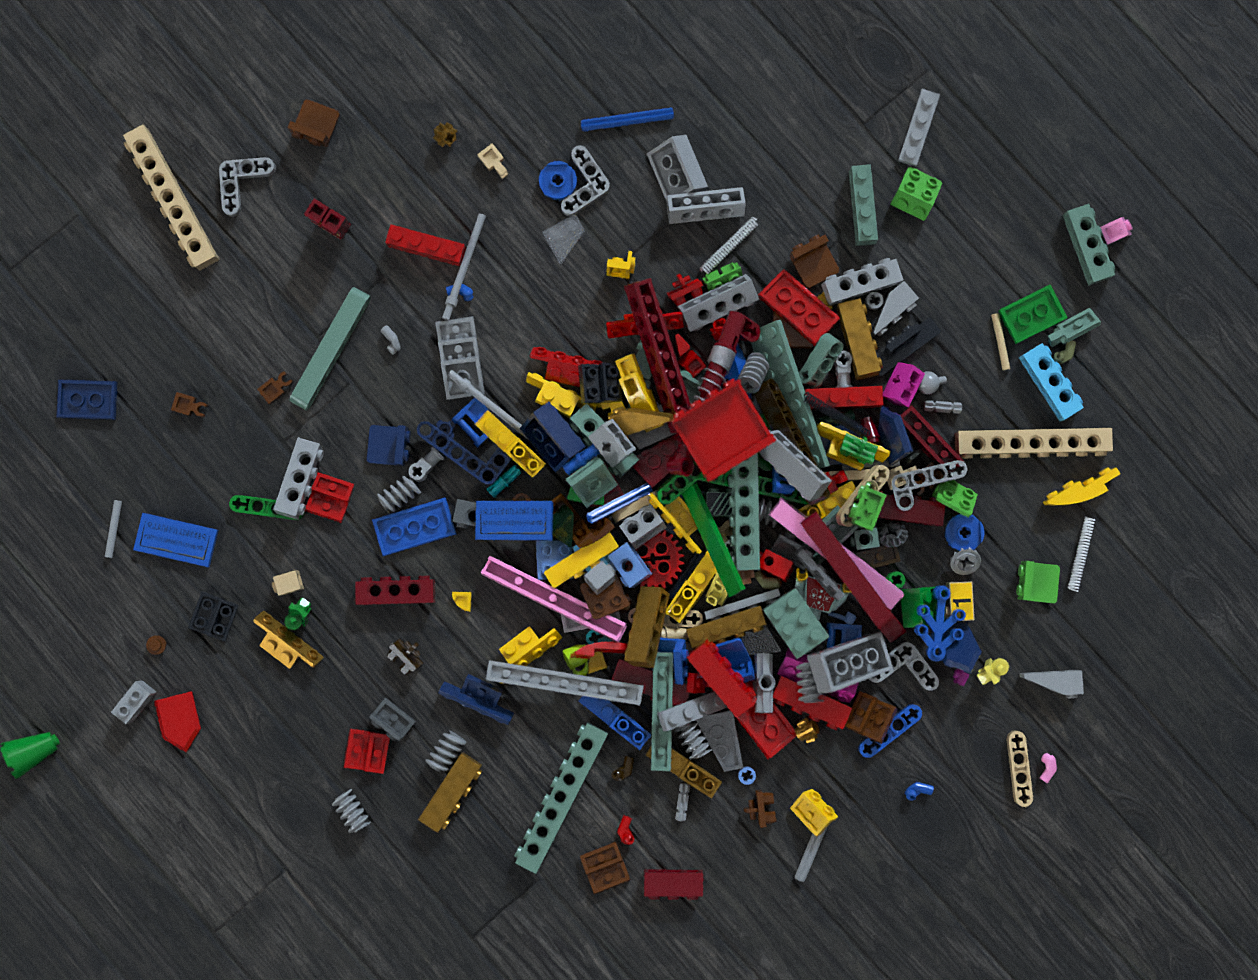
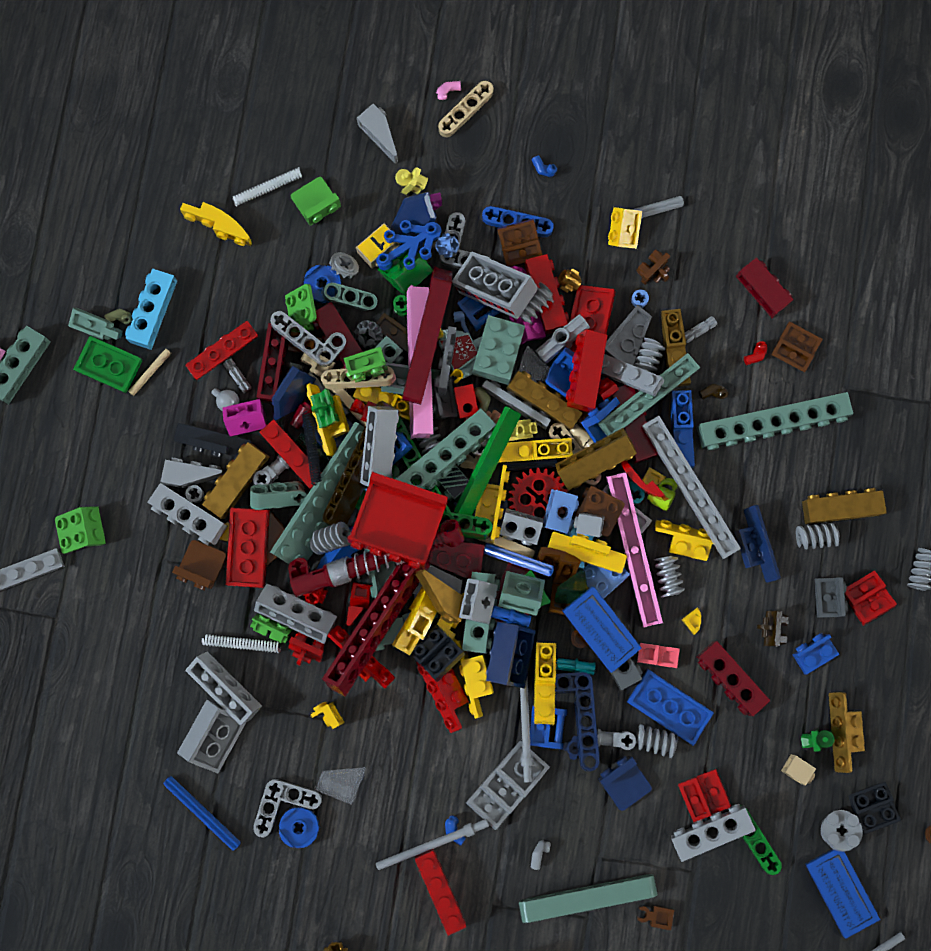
camera: 130 degrees left, 5 degrees down
tan plate [477,144,508,179] -> none
sand green brick [849,164,878,246] -> none
tan brick [955,428,1113,459] -> none
none -> red bracket [186,321,258,380]
none -> sand green beam [321,283,377,311]
none -> medium blue gear [436,233,459,258]
none -> coral slope [637,643,680,668]
none -> light grey piece [654,556,685,598]
none -> blue bracket [792,633,839,675]
none -> light grey plate [821,810,863,852]

